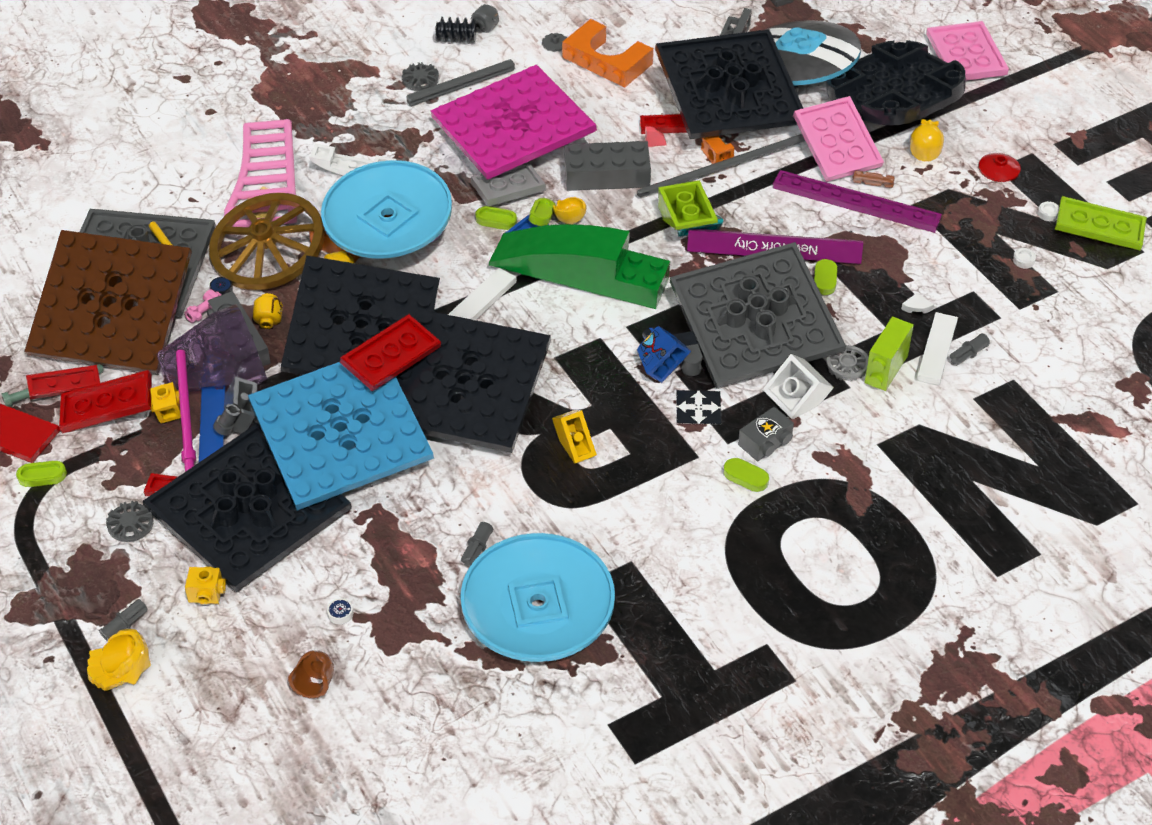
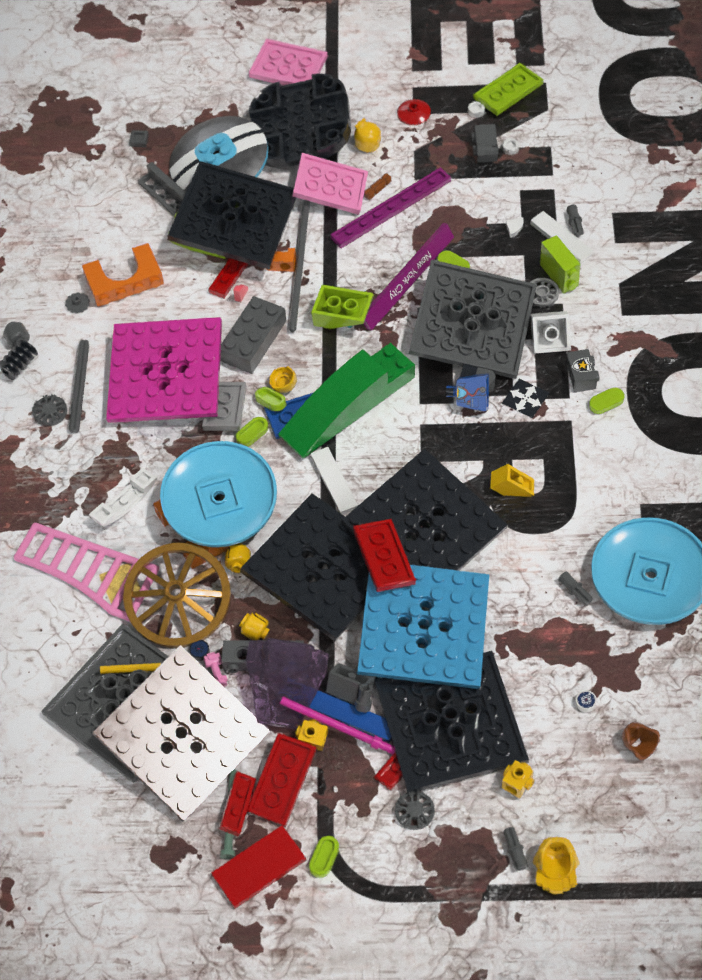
camera: 55 degrees left, 10 degrees up
none -> dark grey hinge [472,124,498,162]

